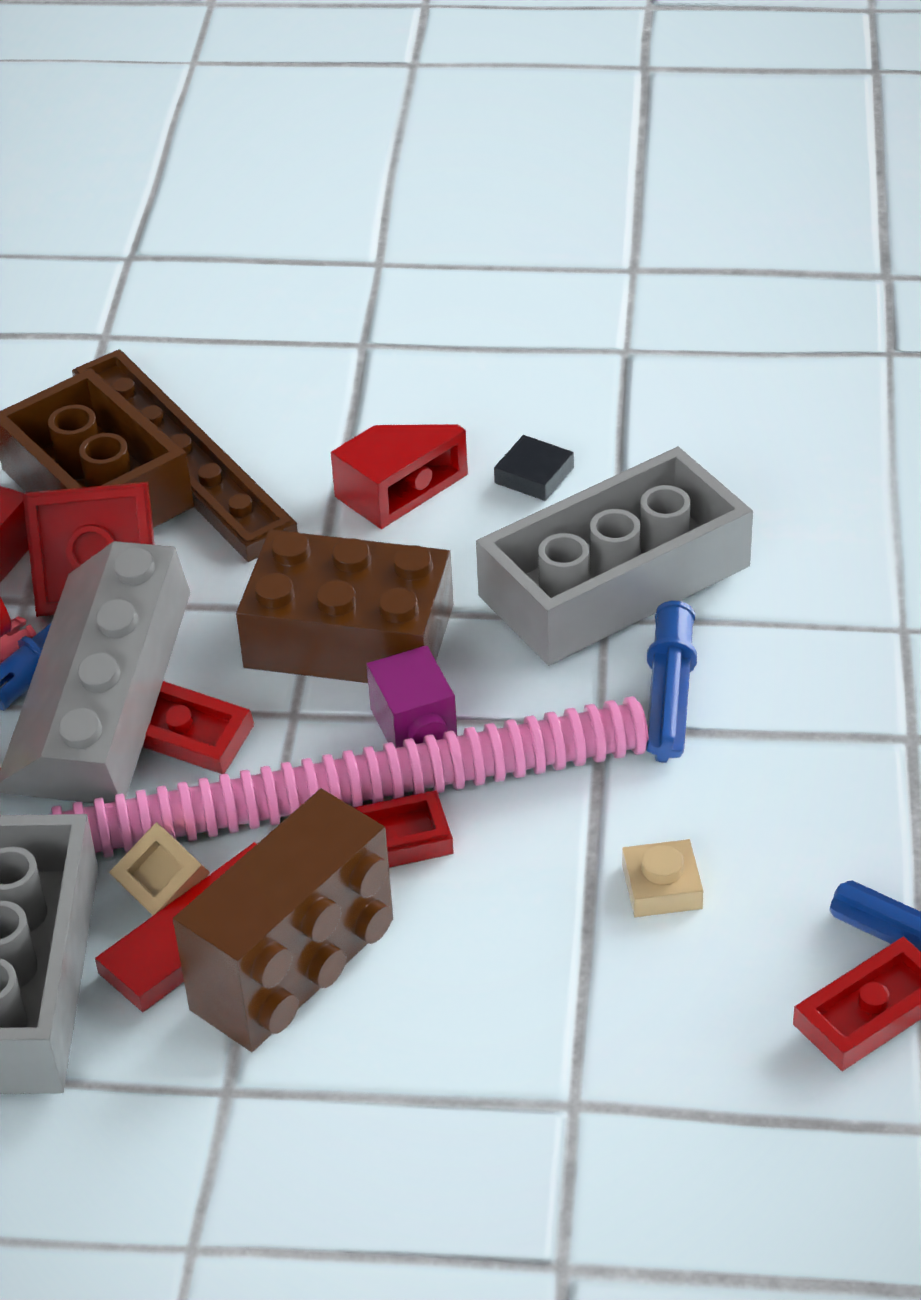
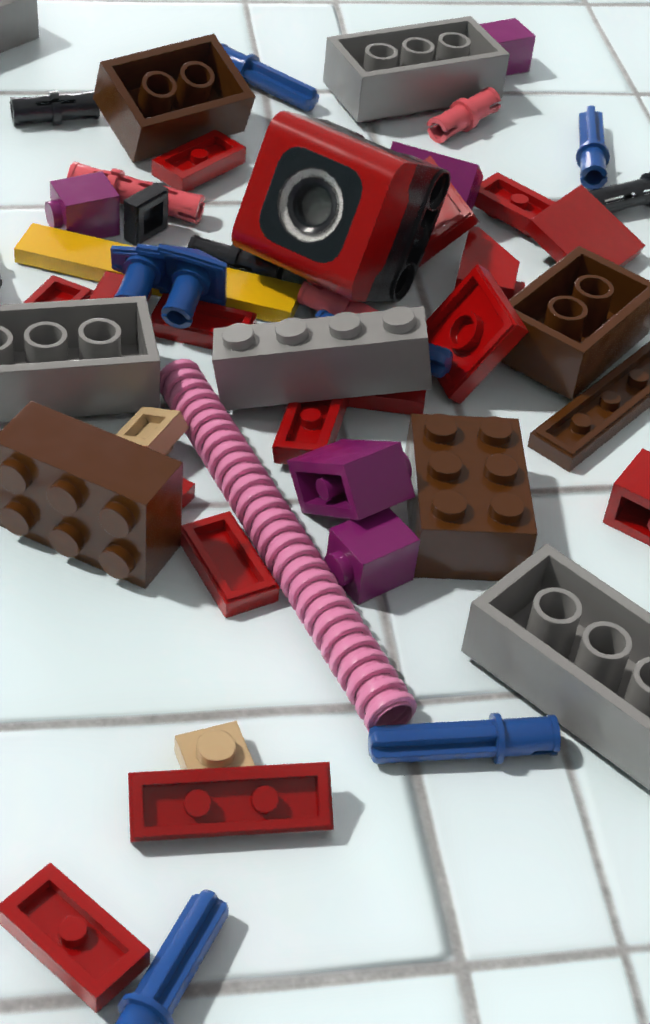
camera: 70 degrees right, 0 degrees up
none -> red tile [128,762,334,842]
none -> magenta brick [287,439,415,520]

